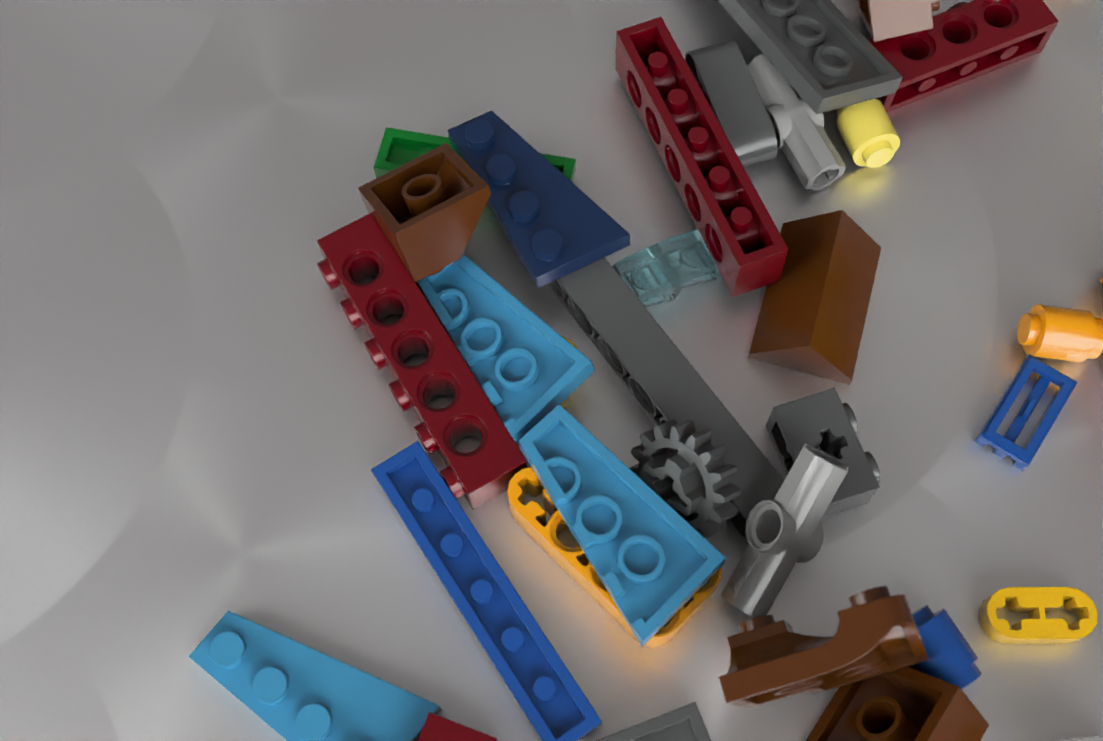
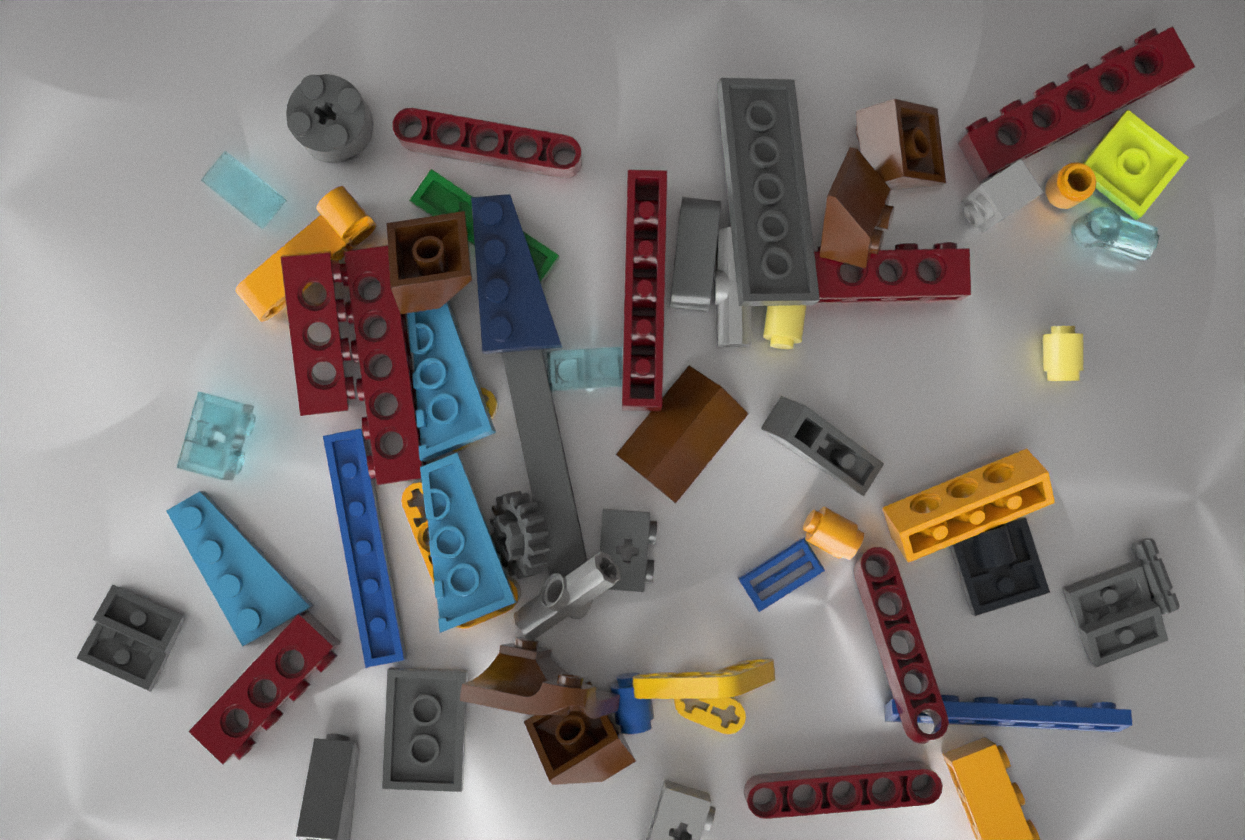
camera: 20 degrees right, 20 degrees up
none -> clear light blue brick [176,391,256,480]
none -> clear light blue slope [201,151,287,230]
none -> light orange beam [235,186,377,322]
none -> dark red brick [280,251,356,416]
none -> dark grey brick [286,74,373,163]
none -> dark red beam [393,108,582,178]
none -> yellow beam [632,659,776,699]
none -> dark grey slope [761,396,884,496]

